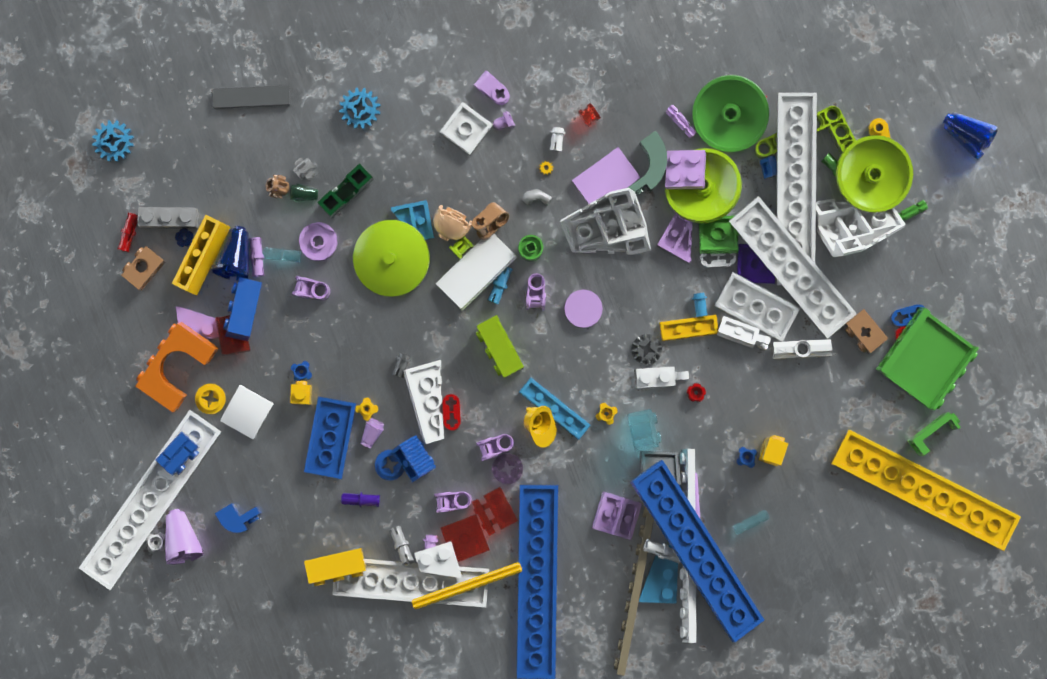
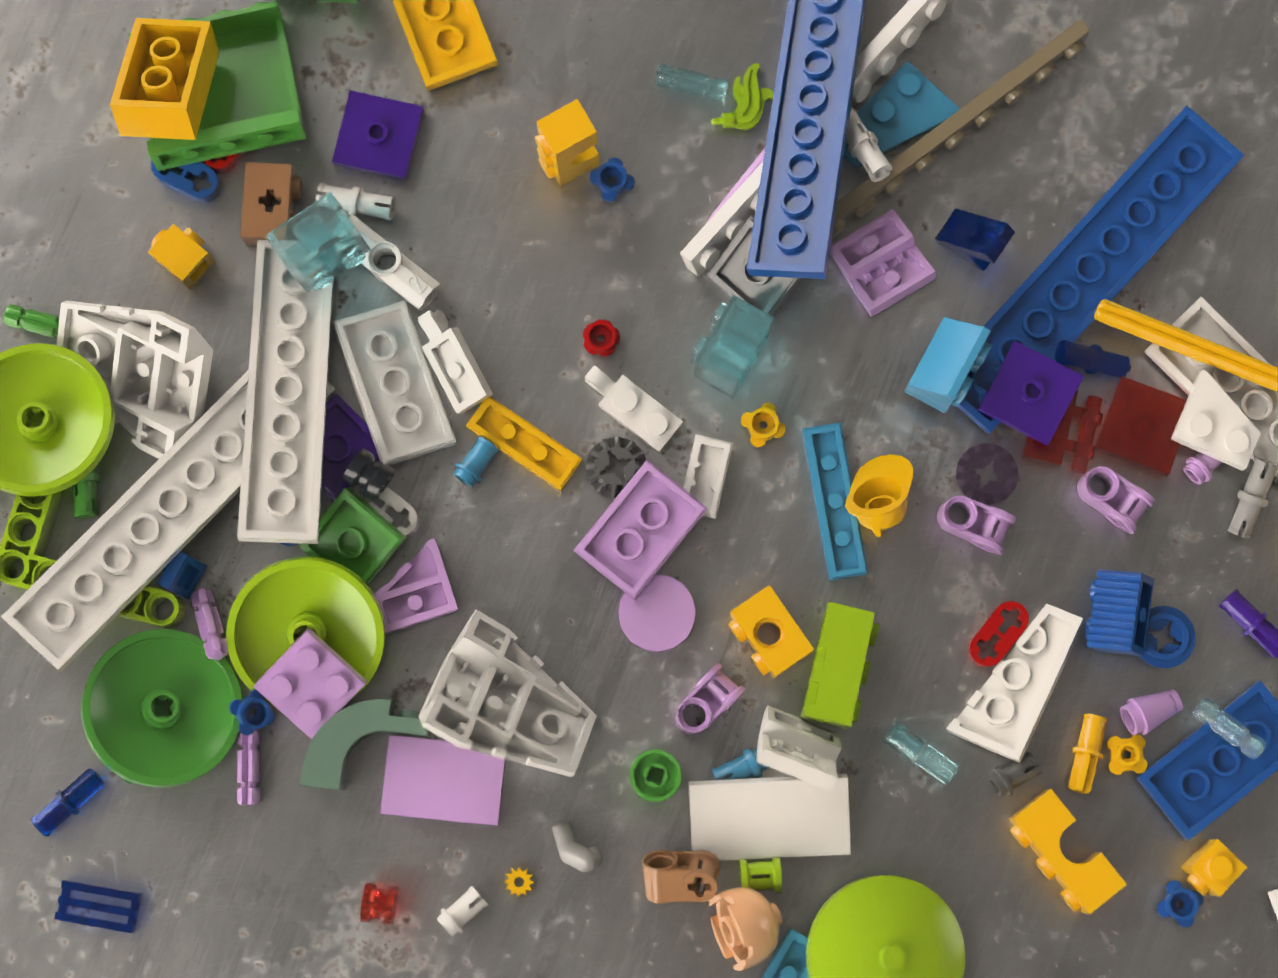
camera: 130 degrees left, 5 degrees down
none -> clear blue axle [31,768,104,837]
none -> clear blue tile [54,880,142,933]
none -> yellow brick [110,18,219,140]
none -> yellow brick [148,224,215,290]
none -> lavender axle [190,588,229,661]
none -> blue plate [229,689,275,735]
none -> clear light blue brick [265,192,371,293]
none -> white pin [316,183,396,221]
none -> dark purple plate [332,90,424,181]
none -> black wheel [342,448,396,502]
none -> lavender tile [573,460,708,600]
none -> white plate [683,434,734,519]
none -> lime piece [711,63,774,130]
none -> yellow brick [728,585,814,679]
none -> white slope [757,705,842,791]
none -> clear light blue axle [882,721,958,784]
none -> dark azure slope [904,317,992,413]
none -> clear blue slope [935,208,1015,271]
none -> dark purple plate [978,340,1084,446]
none -> yellow arch [1008,789,1127,914]
none -> clear blue axle [1055,340,1131,378]
none -> yellow axle [1068,713,1108,794]
none -> clear light blue axle [1193,698,1267,759]

